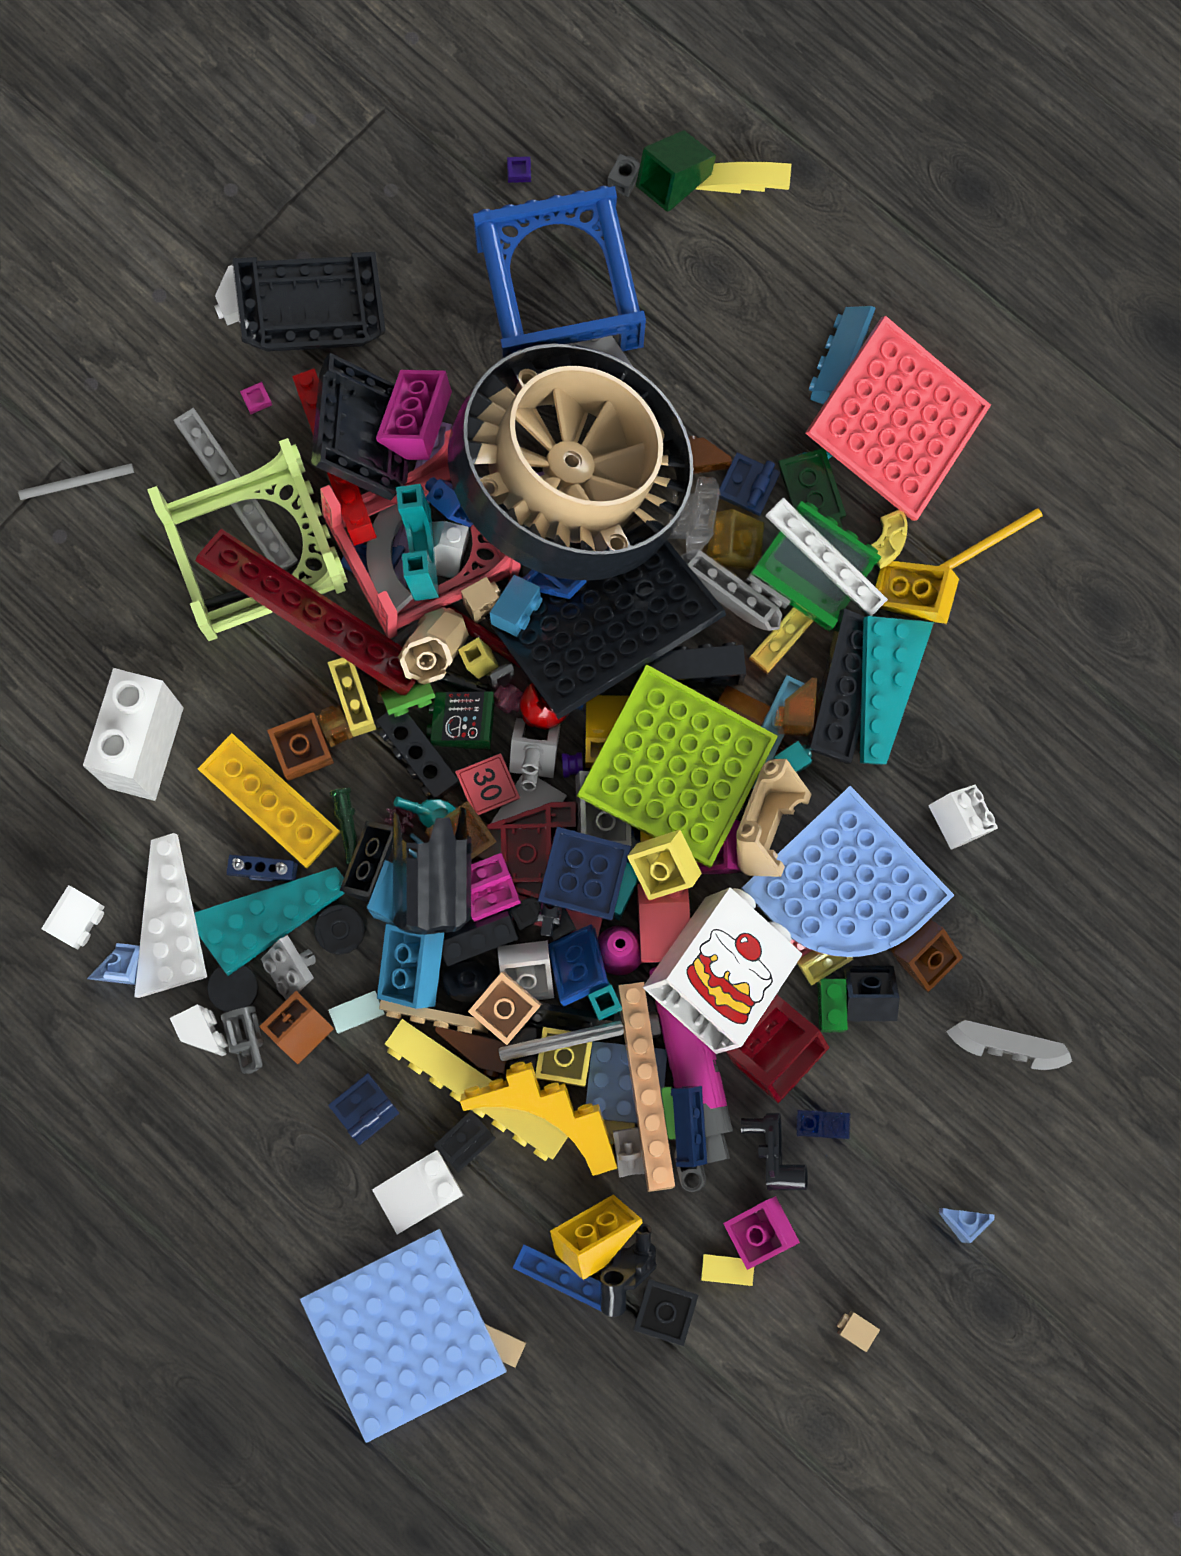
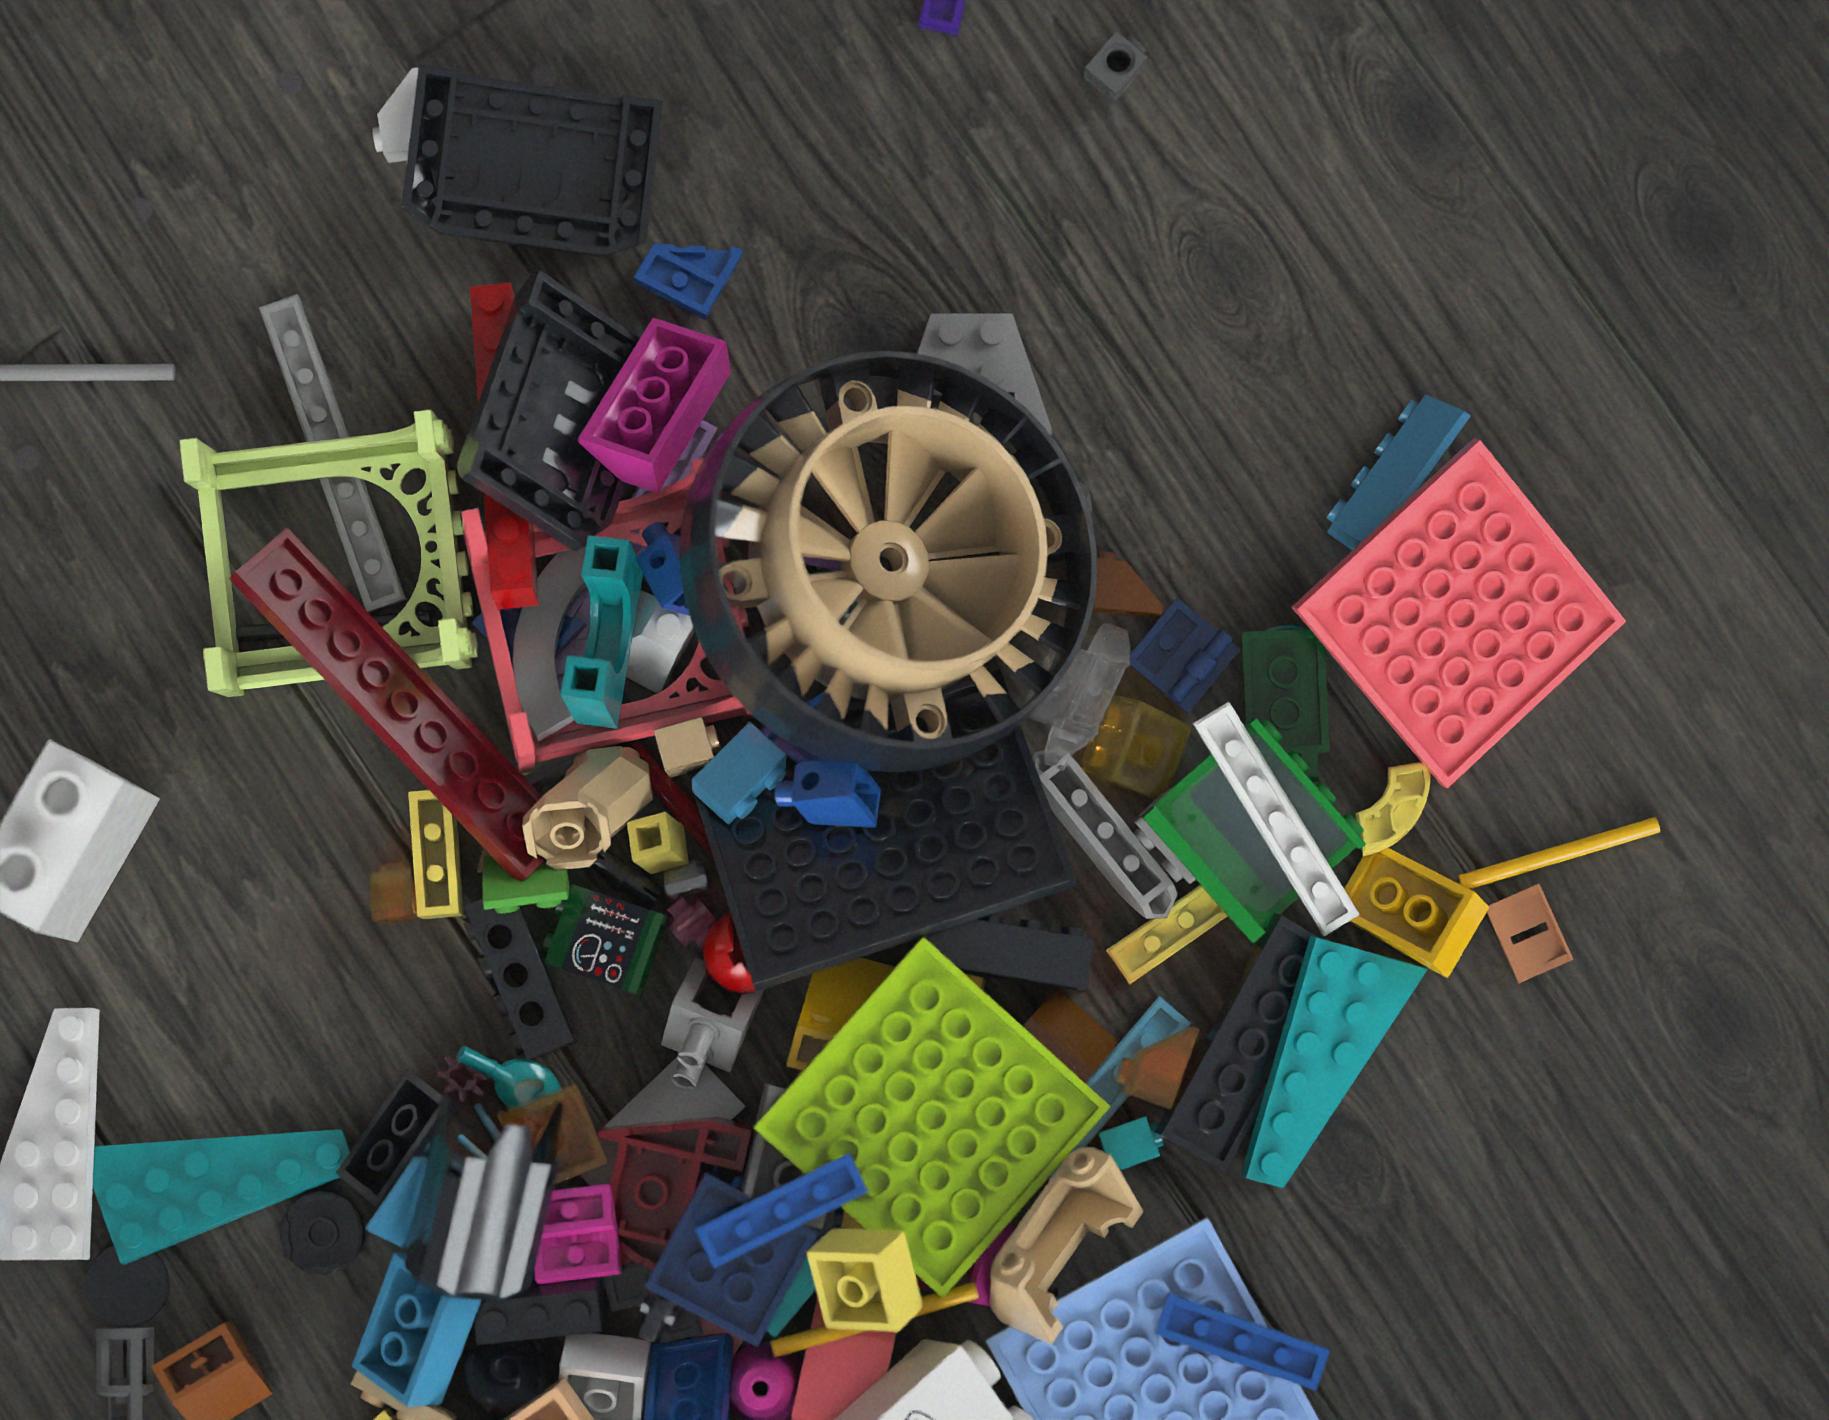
camera: 20 degrees right, 5 degrees up
white slope [170,1004,228,1056] -> none
yellow plate [198,733,341,869] -> none
dark blue piece [227,855,298,882] -> none
dark pink tile [240,382,272,414] -> none
light grey plate [261,935,316,1000] -> none
dark orange brick [267,712,334,781] -> none
light aqua tile [328,991,385,1034] -> none
clear green pin [329,788,358,865] -> none
coral piece [455,753,520,817] -> none
blue arch [473,186,646,359] -> none
dark purple wheel [562,752,583,778] -> none
dark green slope [636,130,716,212] -> none
light yellow slope [696,162,791,194] -> none
white slope [928,784,998,849] -> none
none -> blue wing [634,244,743,321]
none -> blue plate [694,1153,868,1268]
none -> yellow piece [770,1282,979,1357]
none -> blue torso [775,760,881,827]
none -> blue plate [1154,1292,1330,1391]
none -> nougat piece [1486,884,1574,983]

